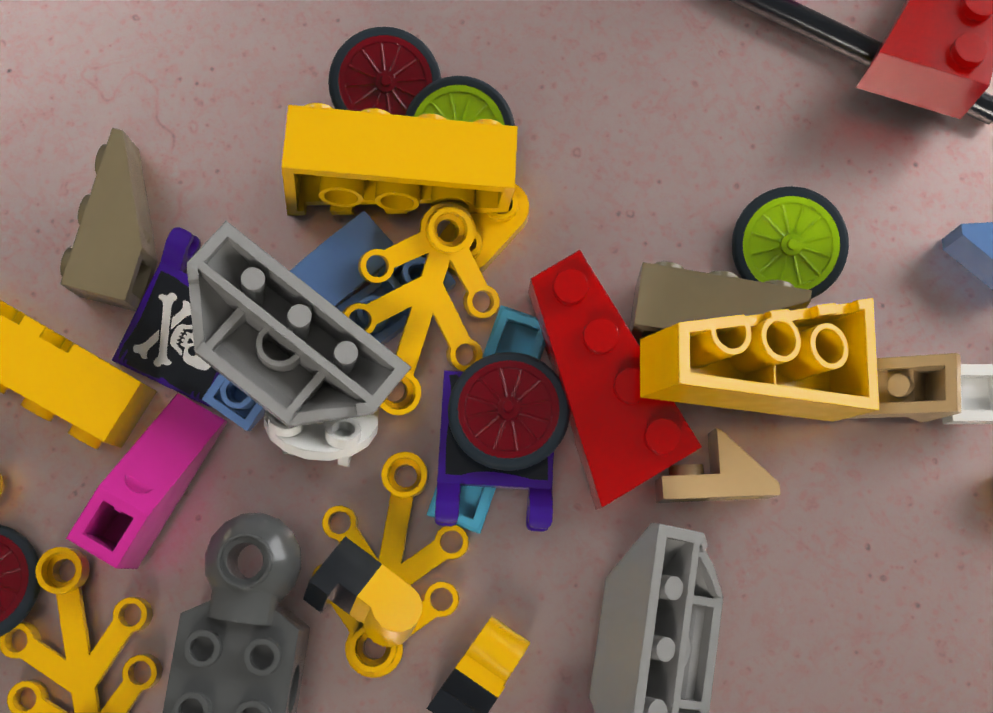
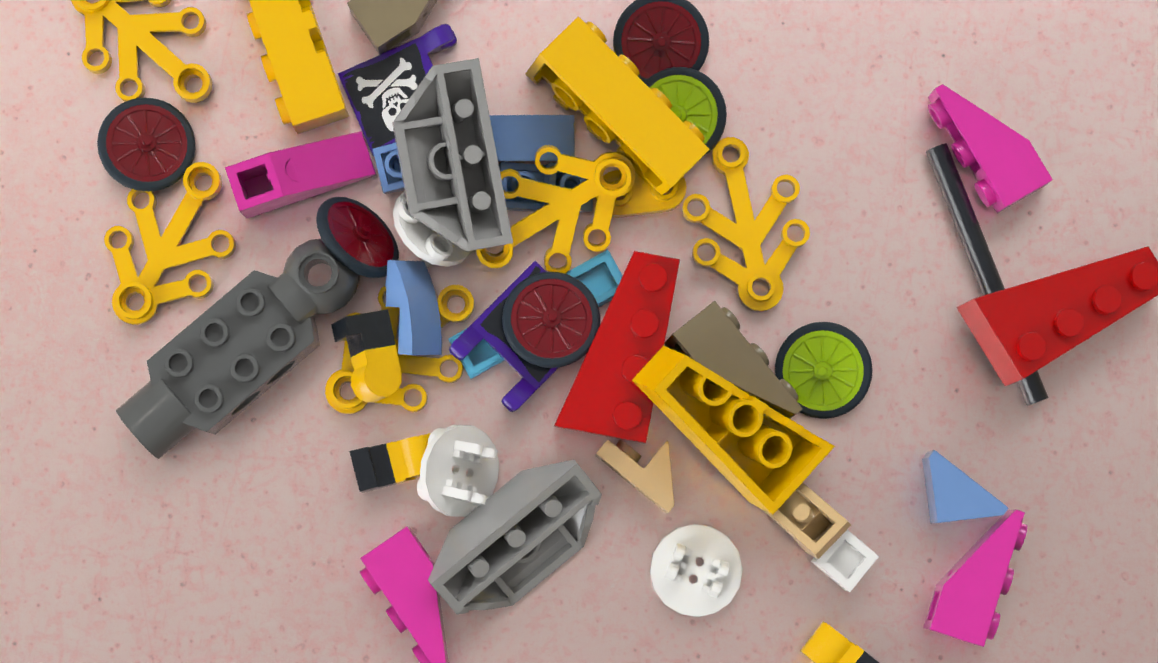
camera: 35 degrees right, 5 degrees up
none -> dark red wheel [316,197,399,278]
none -> medium blue slope [385,260,442,355]
none -> white plate [417,424,499,517]
none -> white plate [650,524,743,617]
none -> yellow plant [682,137,810,311]

